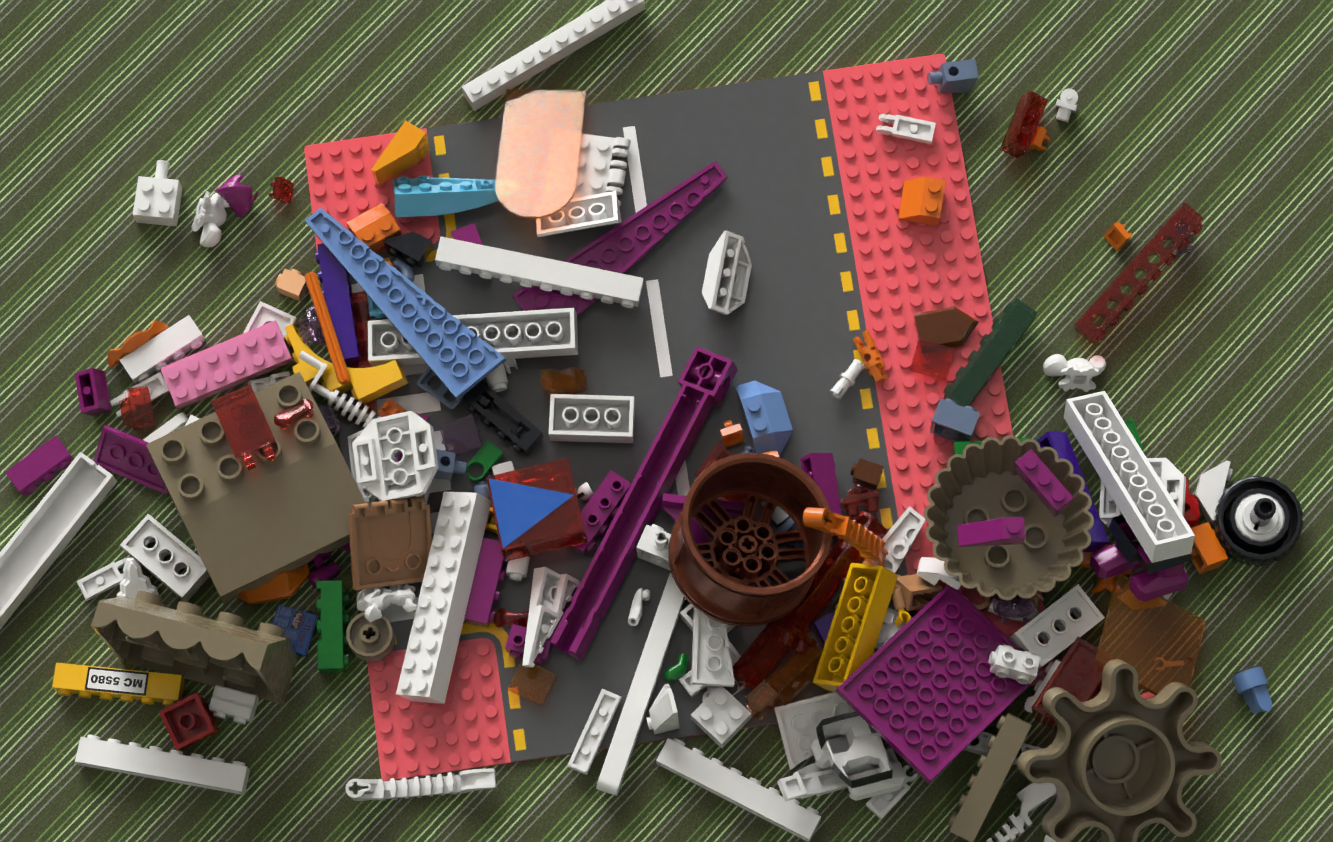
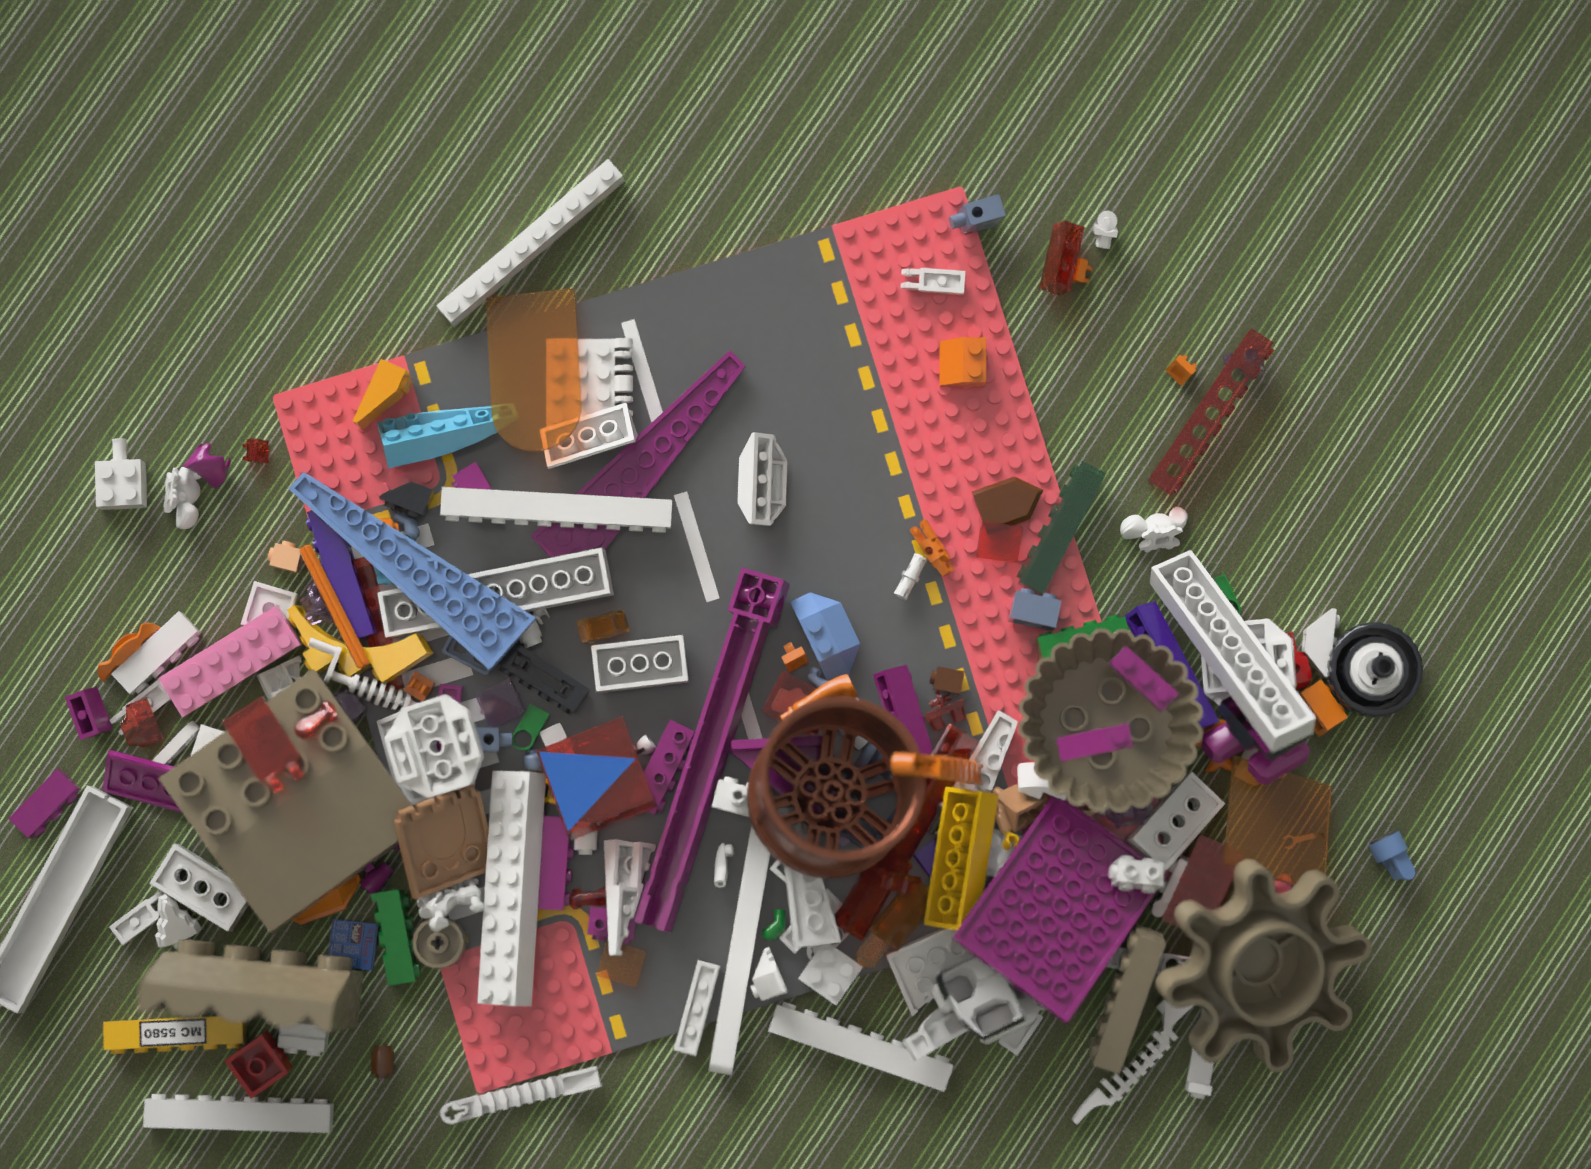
camera: 10 degrees left, 10 degrees up
orange slope [347,203,402,252] -> none
none -> reddish brown brick [371,1046,394,1079]

